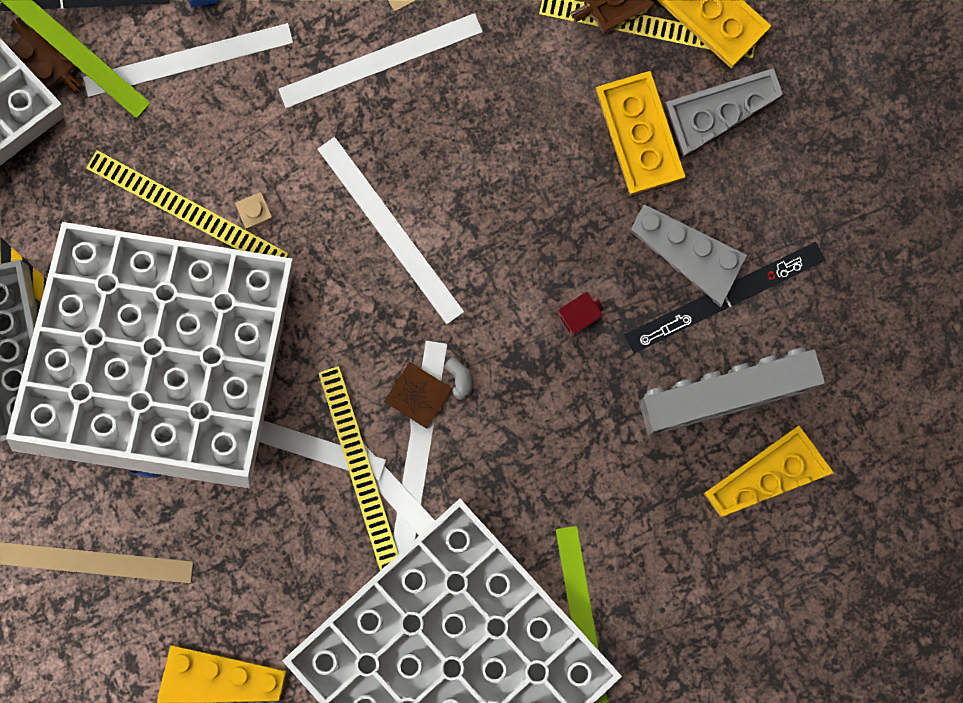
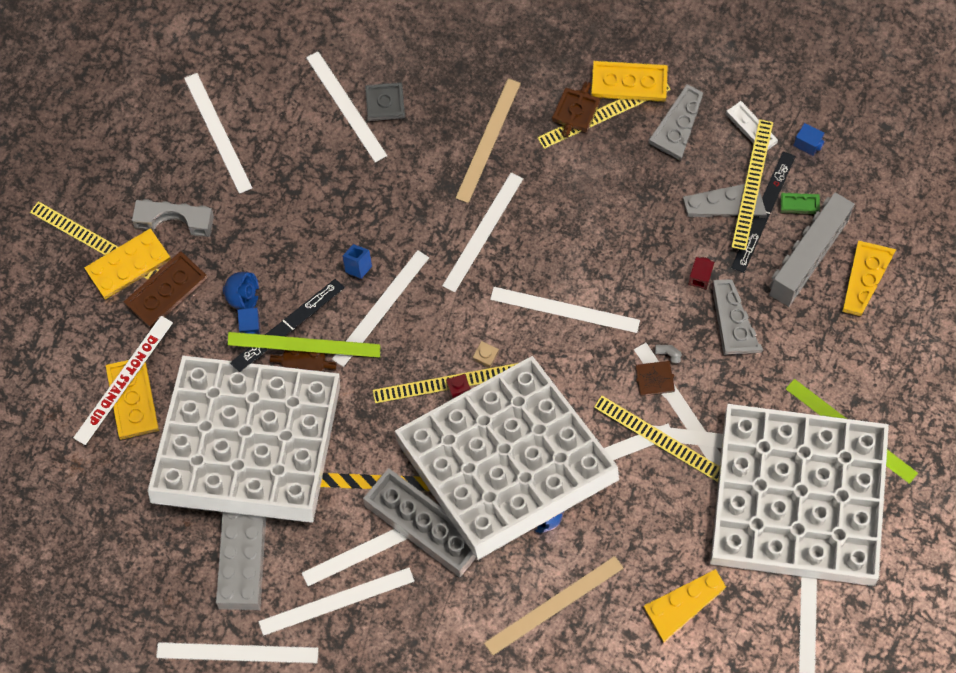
camera: 40 degrees left, 15 degrees down
yellow plate [596,71,685,196] -> none
none -> dark red brick [446,374,471,400]
none -> light grey wing [711,279,763,355]
none -> white plate [726,101,778,150]
none -> light yellow sticker [732,119,773,250]
none -> bright green plate [781,193,820,214]
none -> blue brick [793,123,825,156]

